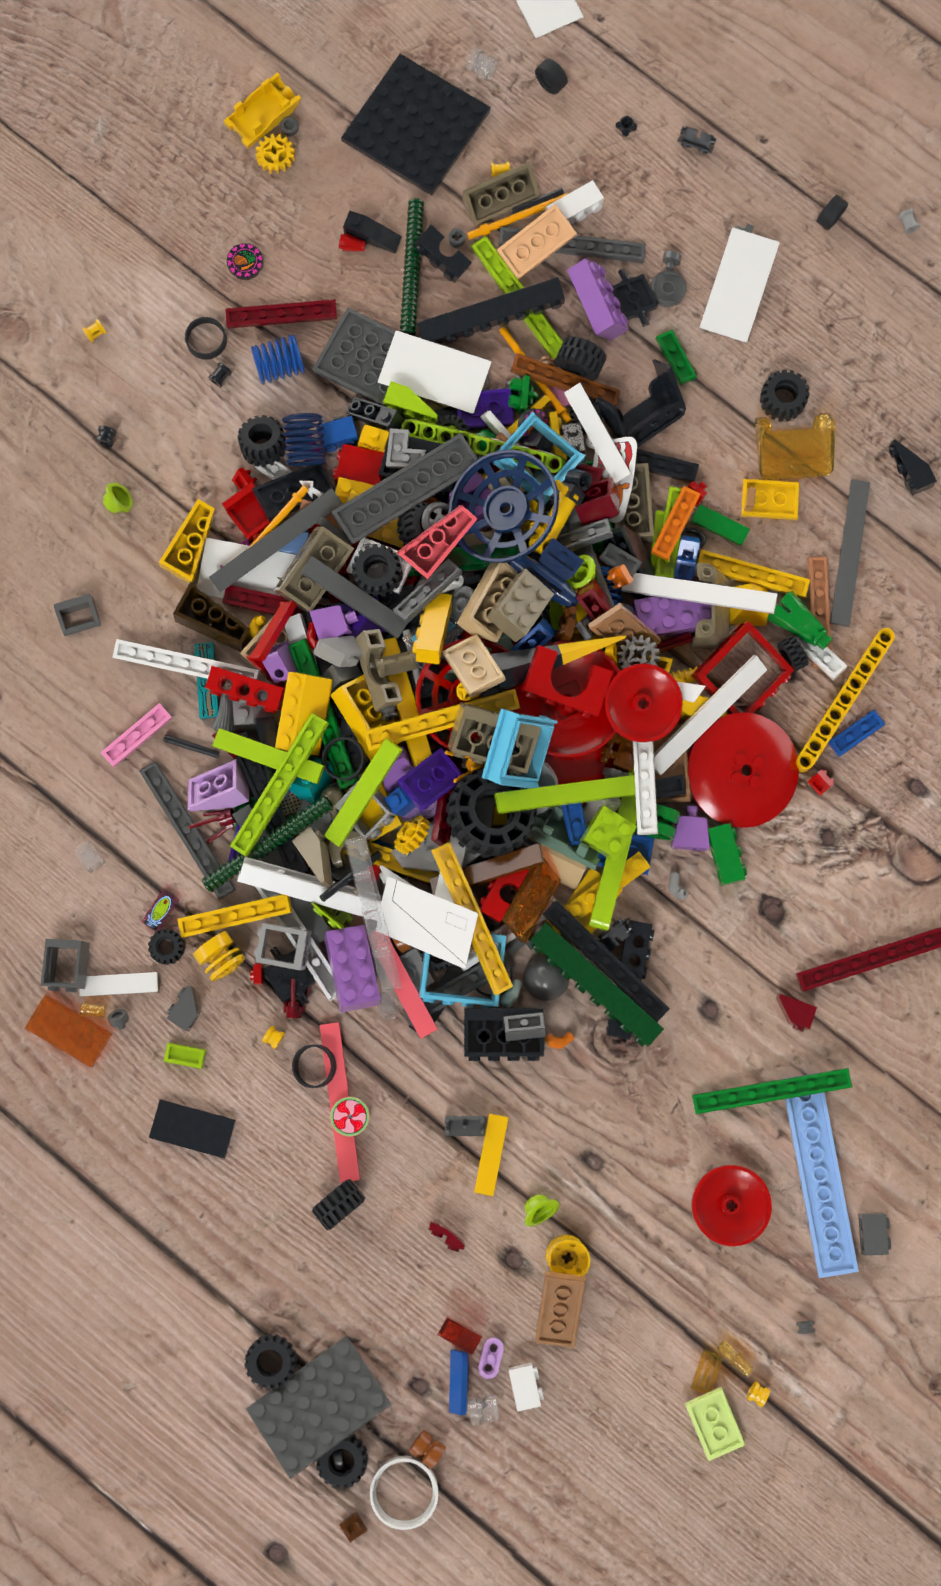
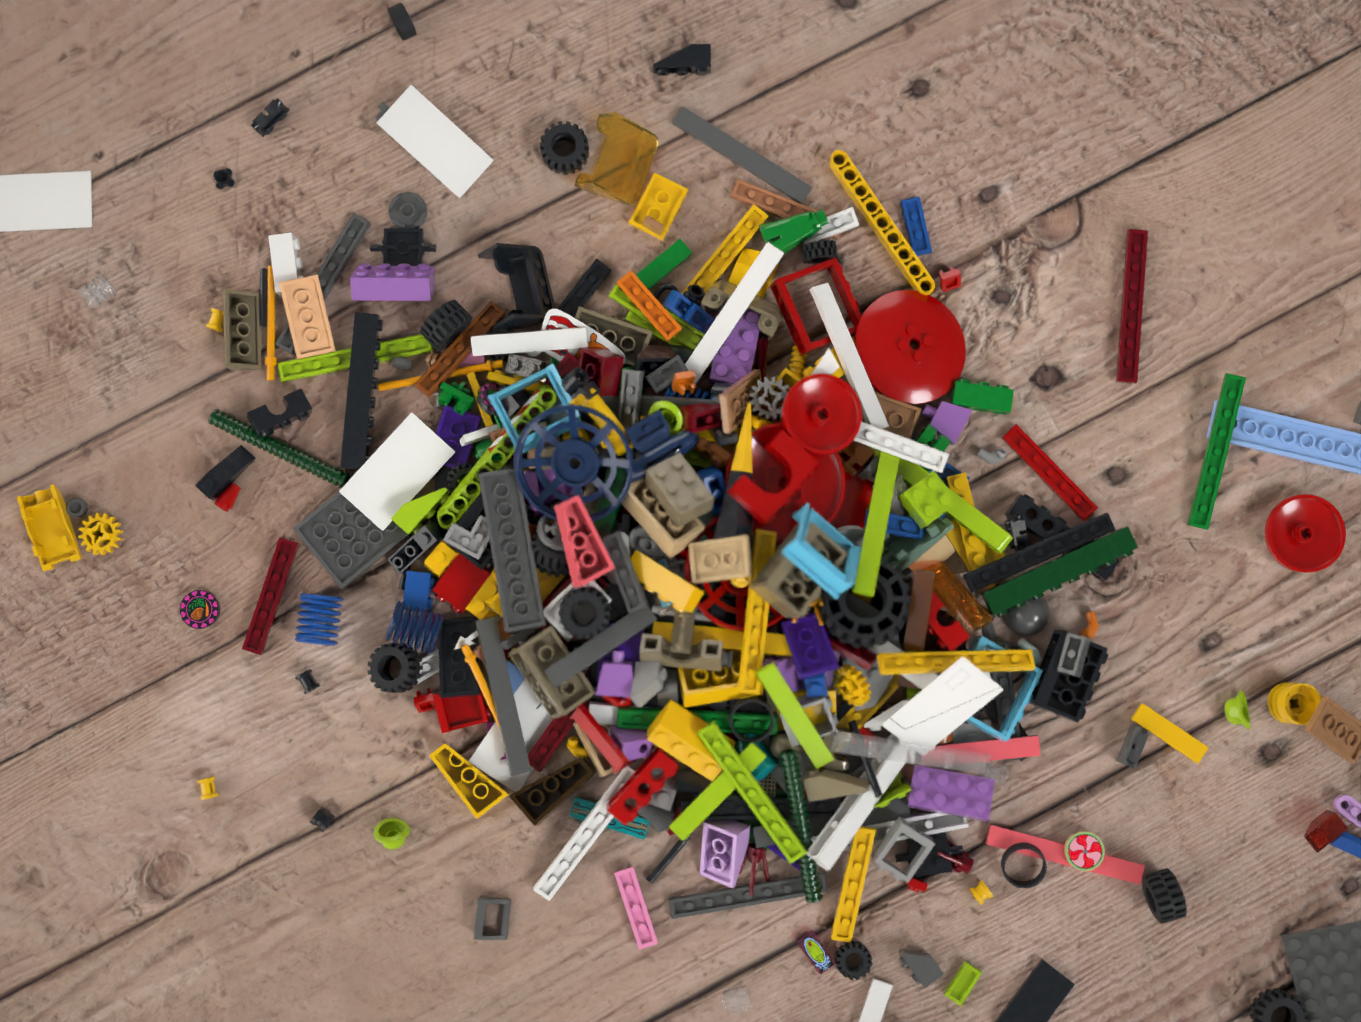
camera: 65 degrees left, 5 degrees up
black tyre [185,317,227,360] -> none
yellow wheel [193,931,246,982] -> none
black plate [341,53,491,196] -> none
dark red slope [428,1221,465,1252] -> none
dark grey bush [449,229,465,248] -> none
black tyre [535,58,568,95] -> none
green tile [655,329,697,386] -> none
black tile [655,774,686,799] -> none
dark grey tile [662,251,682,270] -> none
red tile [688,481,708,507] -> none
dark red slope [776,994,817,1032] -> none
none -> dark grey tile [392,357,412,371]
none -> black plate [683,284,705,305]
none -> red tile [1002,424,1098,521]

